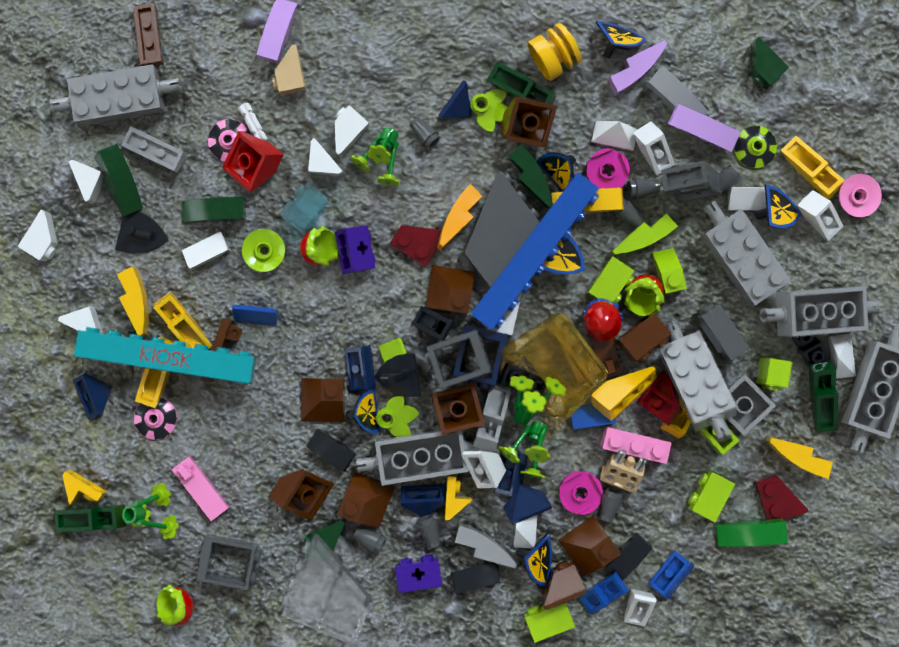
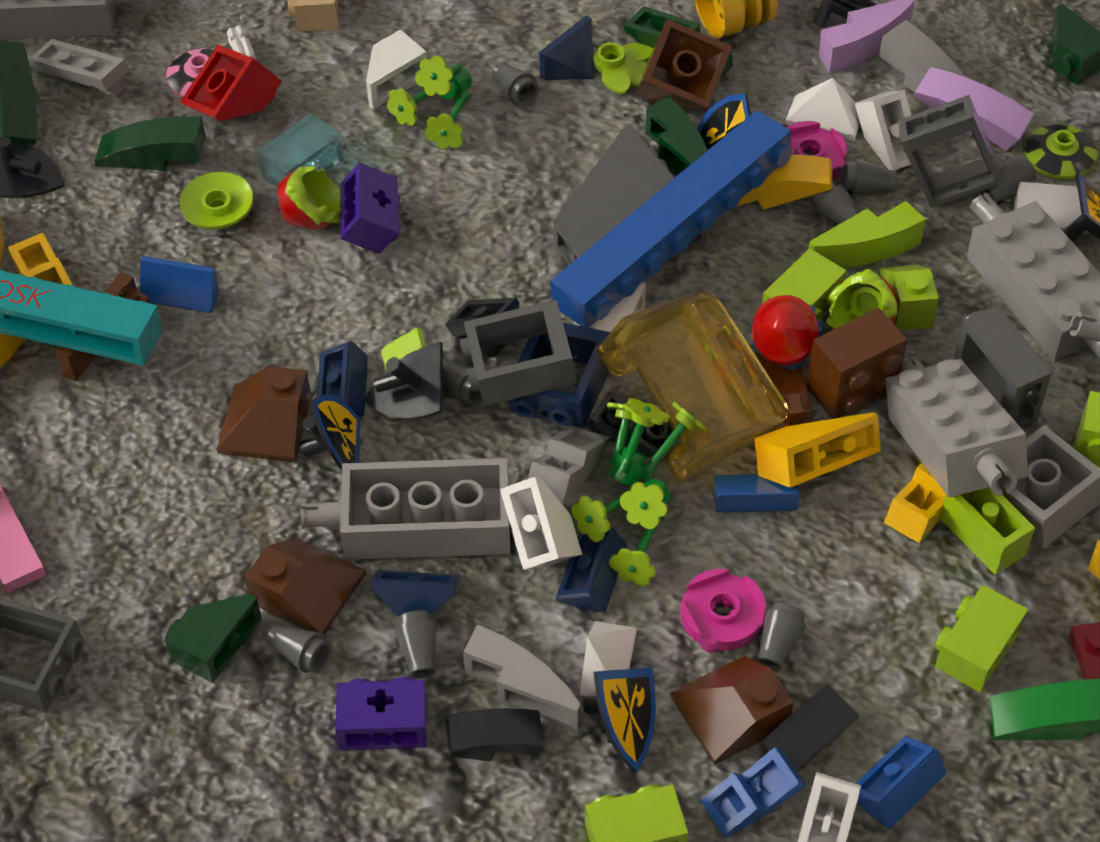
camera: 10 degrees right, 35 degrees down
white slope [182,231,230,270] -> none
reddish brown slope [269,469,334,521] -> none
clear slope [281,534,373,645] -> none
black slope [306,428,356,472] -> none
white slope [308,138,344,176] -> none
lime plate [376,396,419,437] -> none
dark red wing [390,225,441,267] -> none
reddish brown slope [425,265,475,314] -> none
reddish brown slope [432,384,485,436] -> none
light orange slope [437,184,482,251] -> none
yellow slope [445,474,473,520] -> none
dark blue slope [503,485,552,525] -> none
slope [541,560,587,610] -> none
shield [543,236,585,275] -> none
bright pink arch [600,426,672,464] -> none
tan piece [600,449,647,493] -> none
dark red wing [637,370,683,426] -> none

